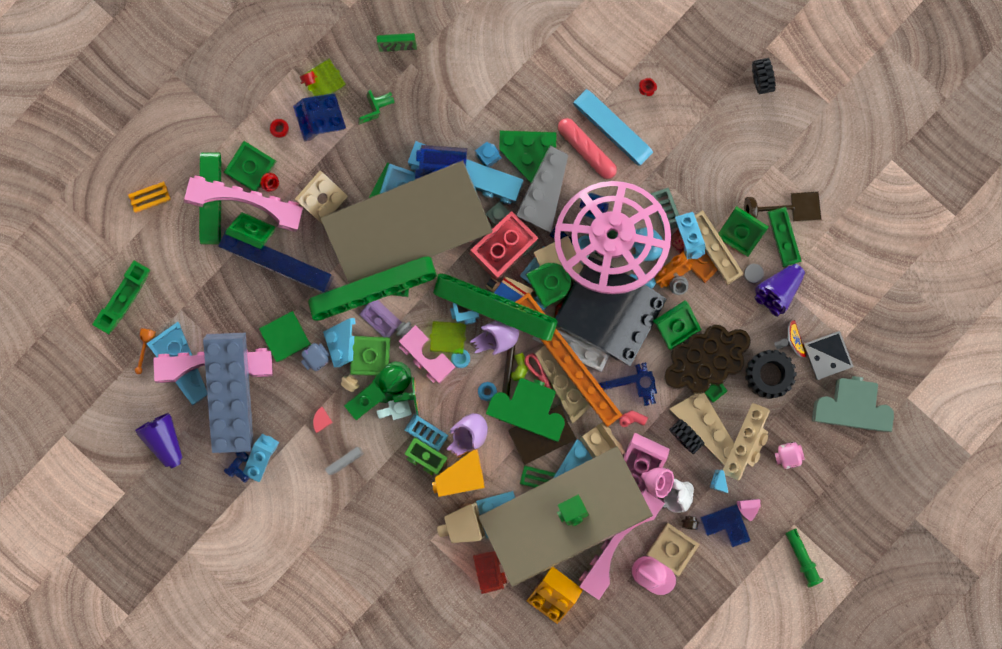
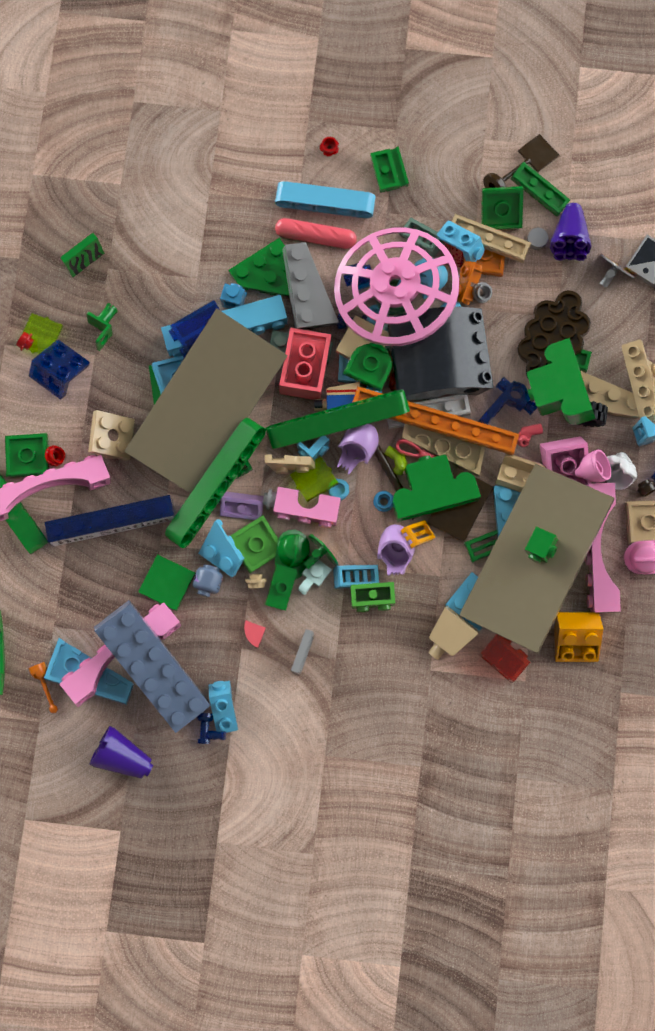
camera: 35 degrees left, 5 degrees down
green tile [226,212,276,249] -> none
red plate [270,119,289,138] -> none
light orange slope [432,449,485,497] -> none
green tile [653,300,702,350] -> none
black tyre [745,349,797,399] -> none
black tyre [752,58,776,95] -> none
none -> tan wing [265,455,315,474]
none -> green plate [370,146,409,193]
none -> light orange tile [401,520,435,548]
none -> green brick [527,338,596,425]

